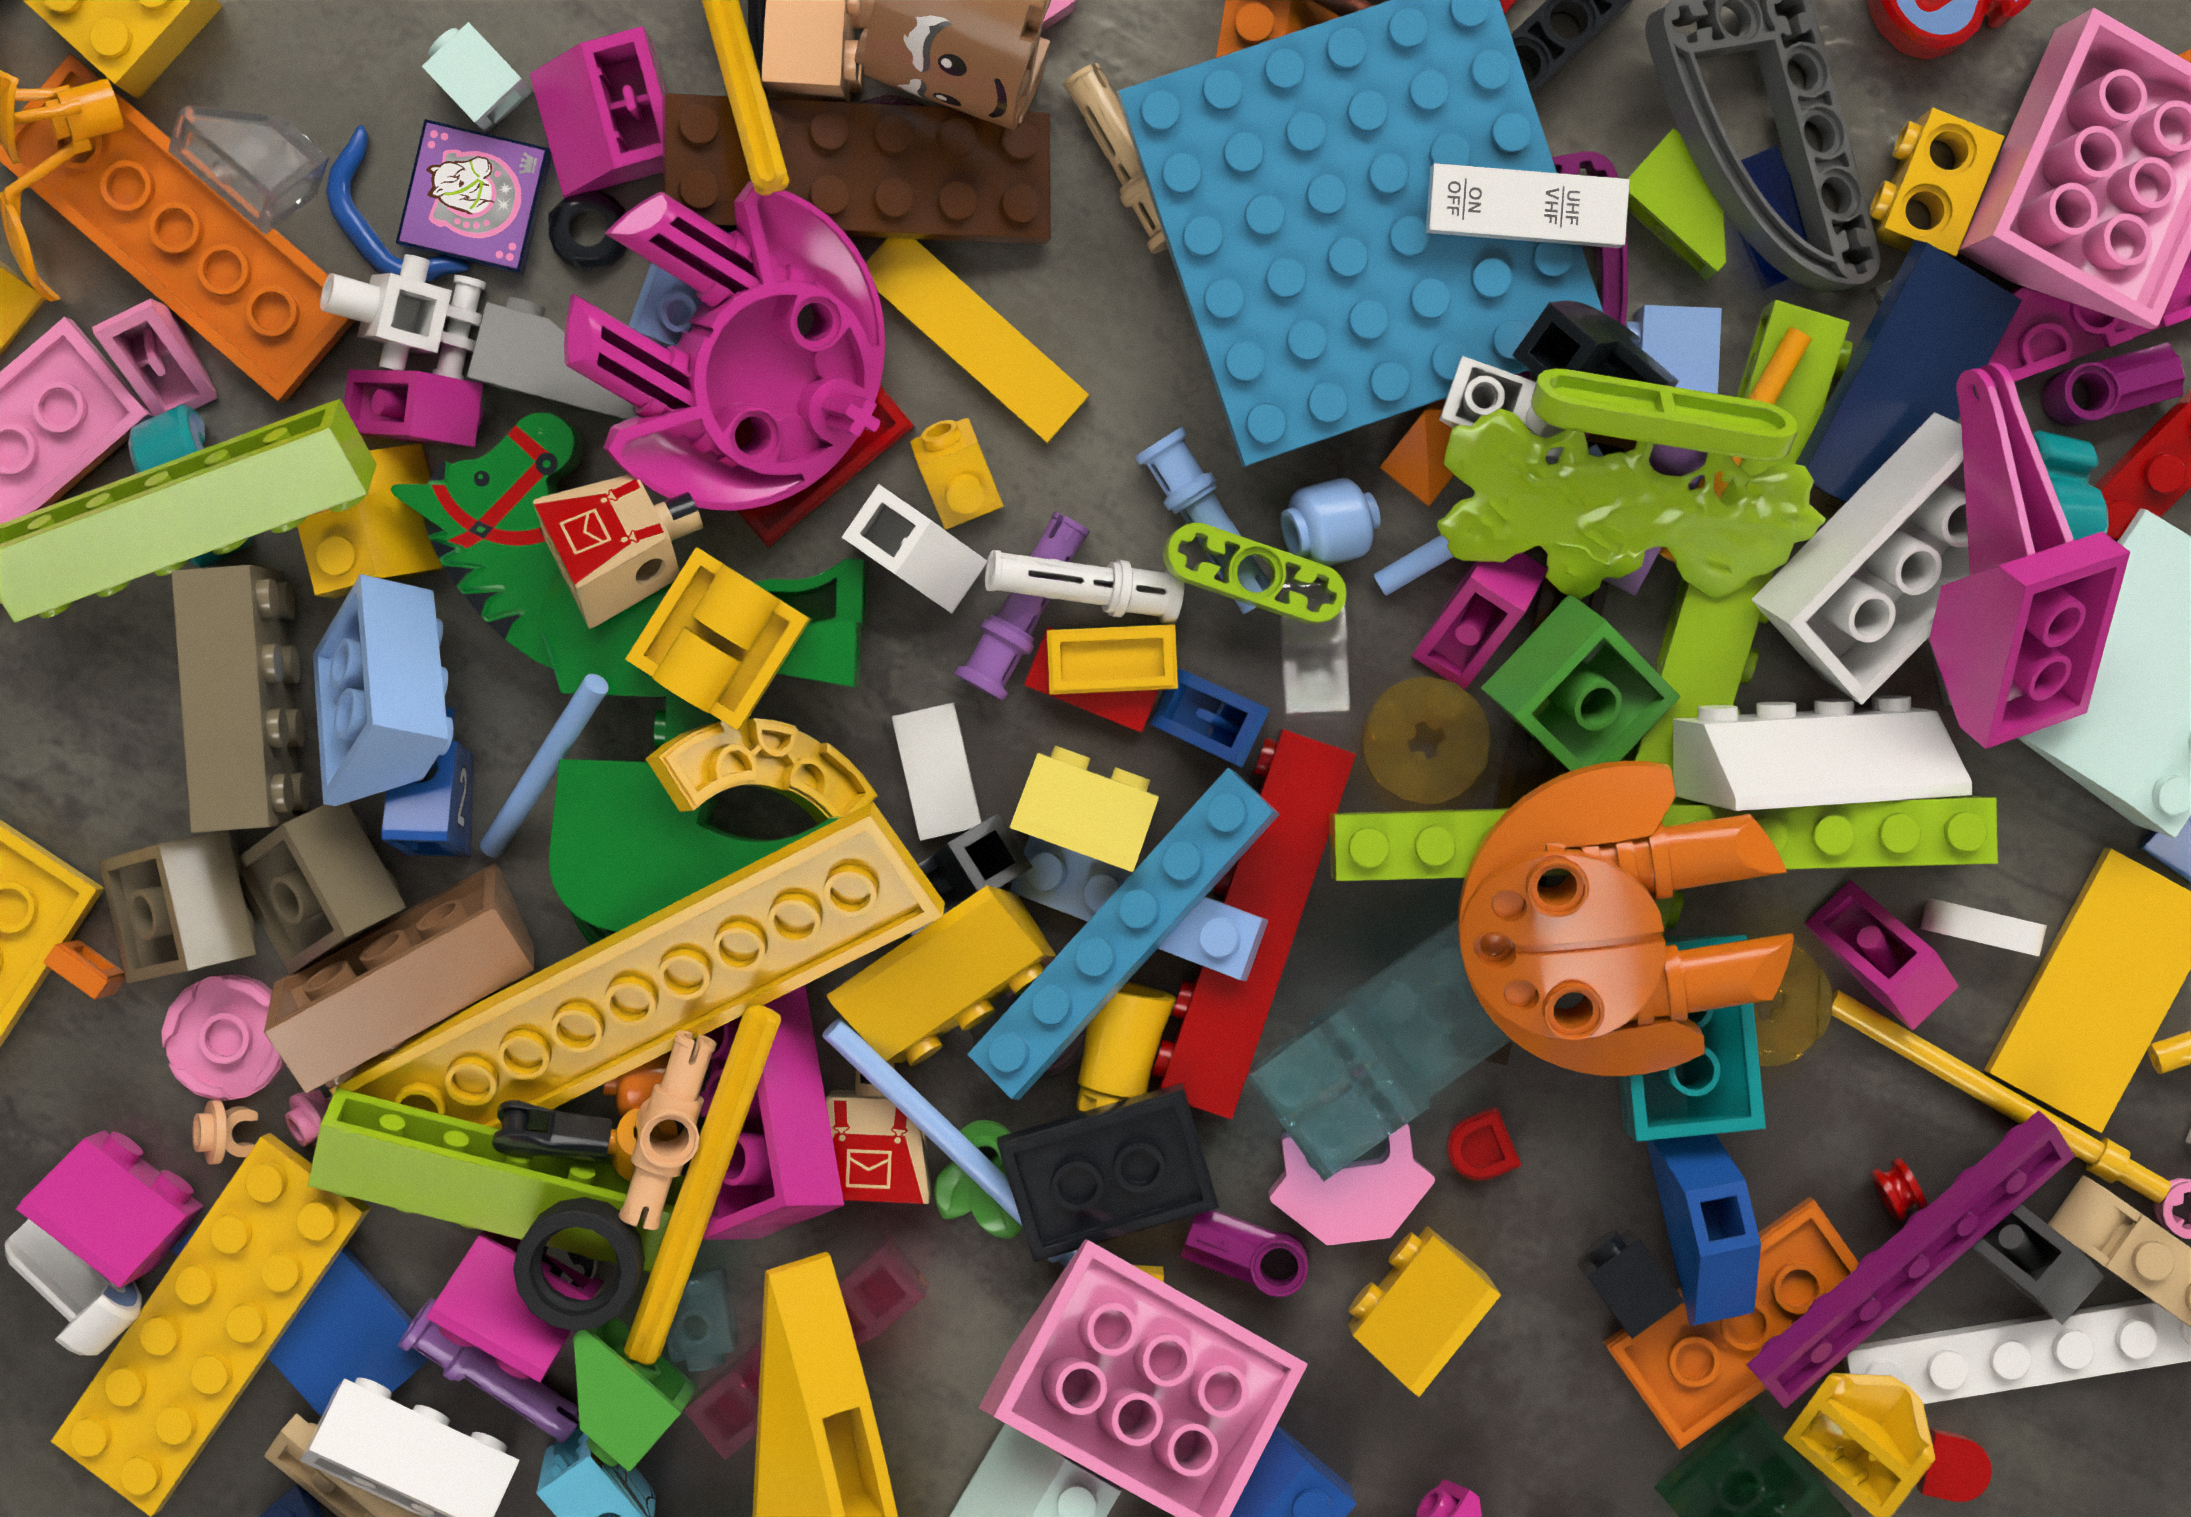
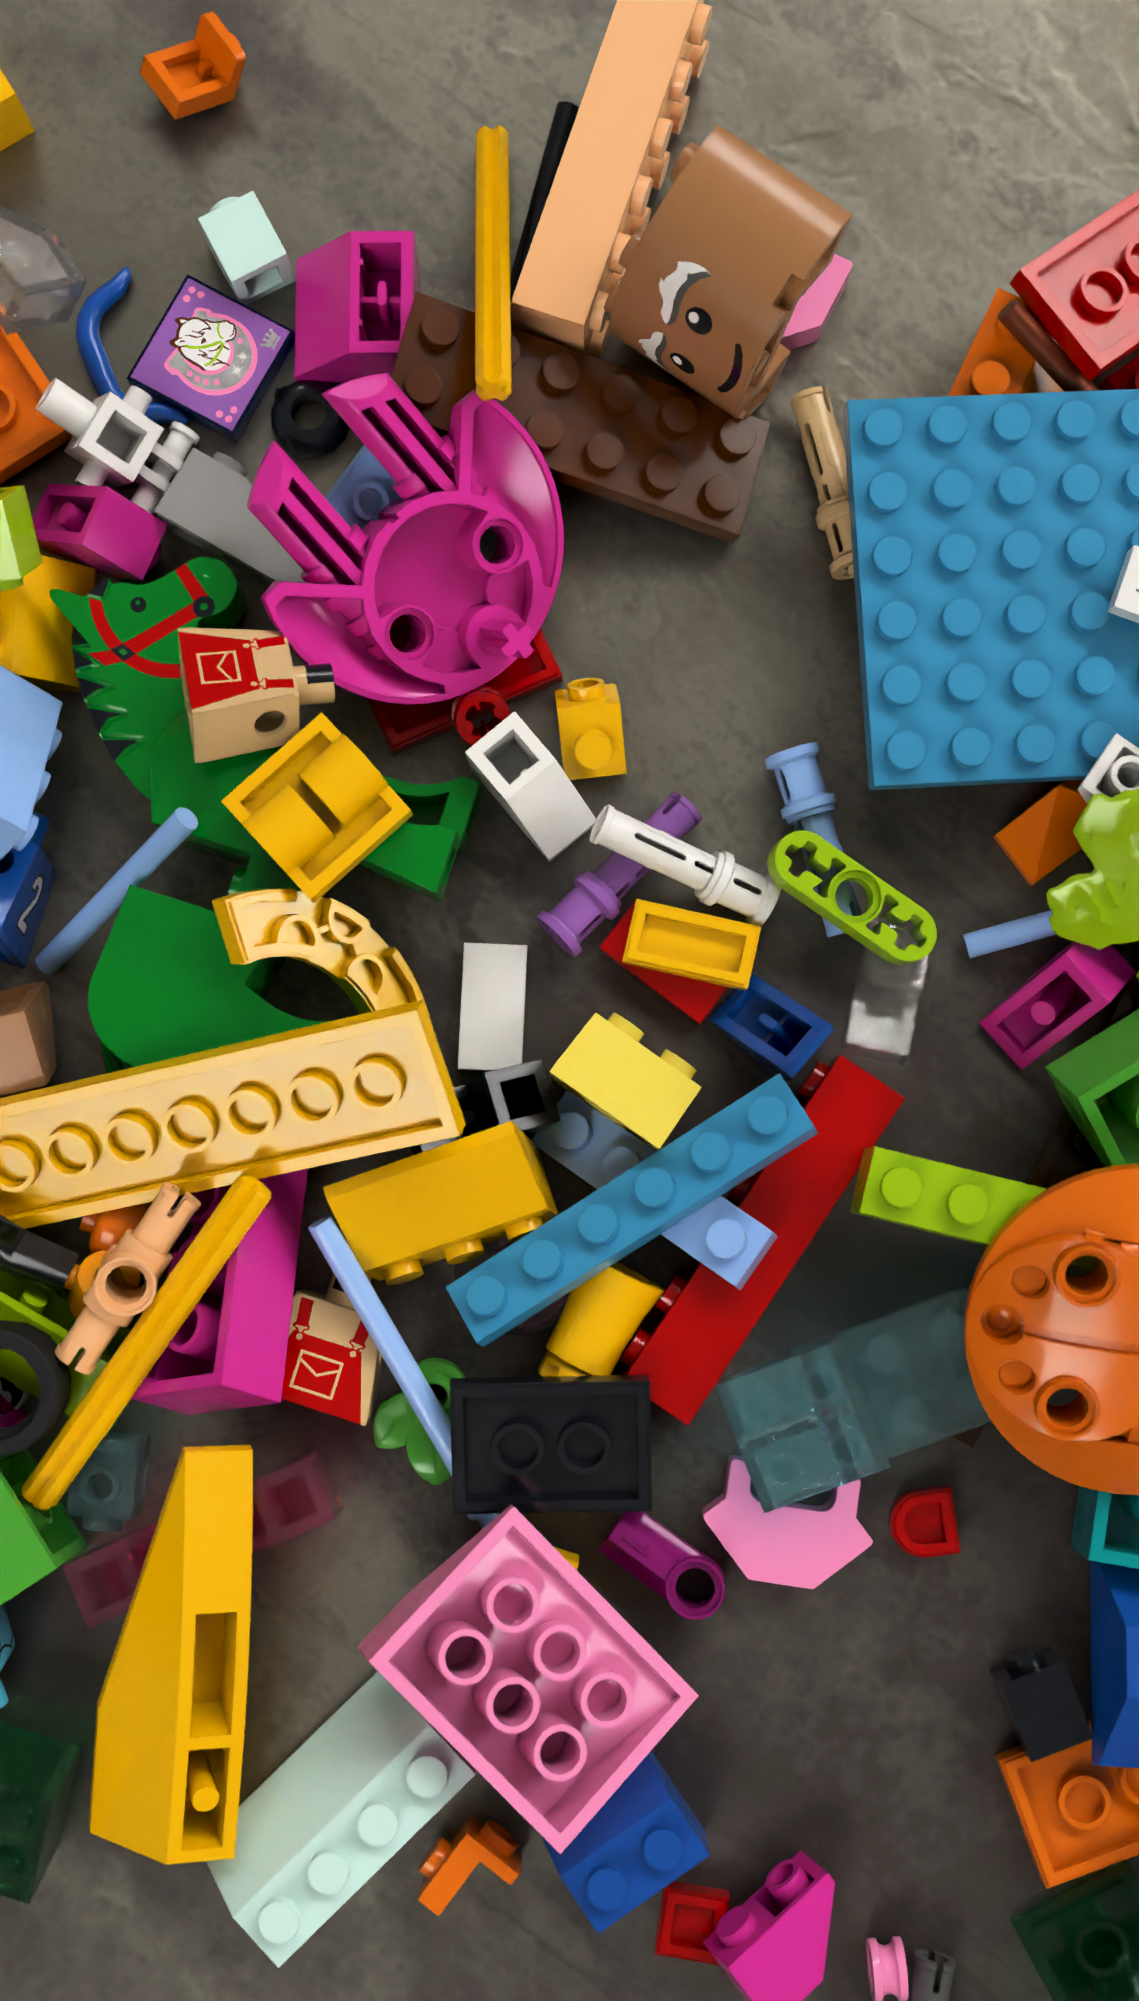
camera: 20 degrees right, 5 degrees down
yellow tile [866,238,1090,444] -> none
light blue head [1280,478,1381,567] -> none
yellow slope [1348,1226,1501,1397] -> none
clear yellow plate [1361,677,1490,804] -> none
none -> red bush [449,684,510,745]

